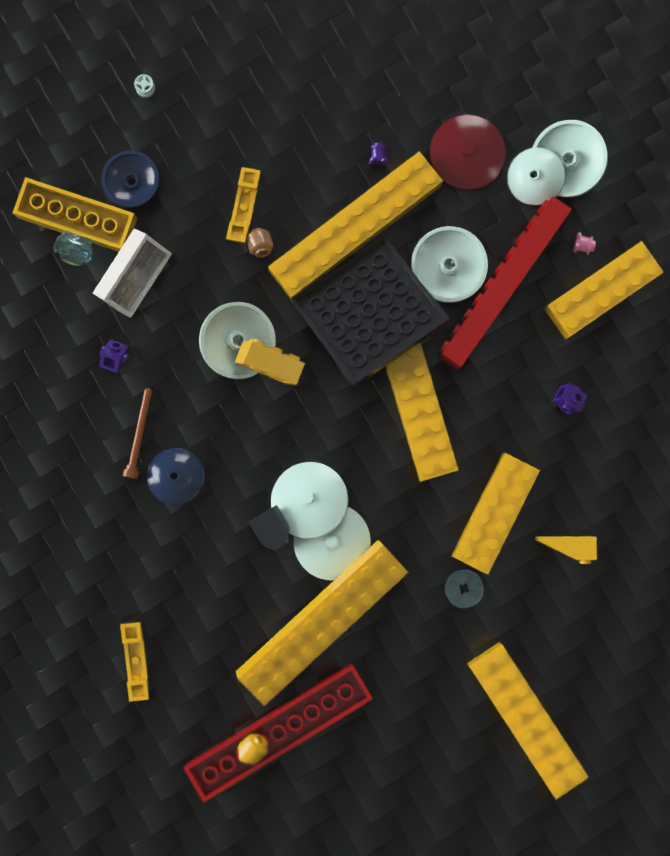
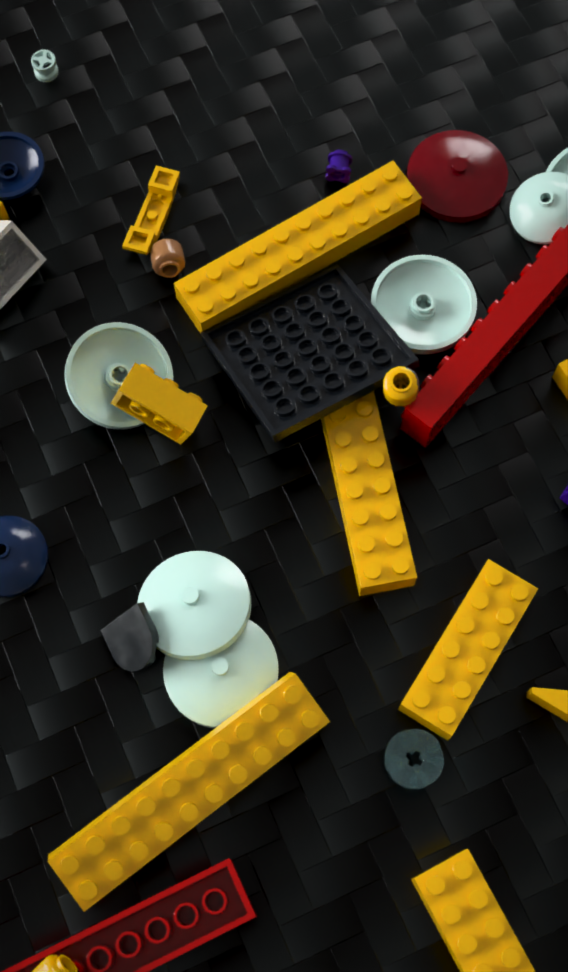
camera: 10 degrees right, 15 degrees down
none -> yellow head [383,366,419,406]

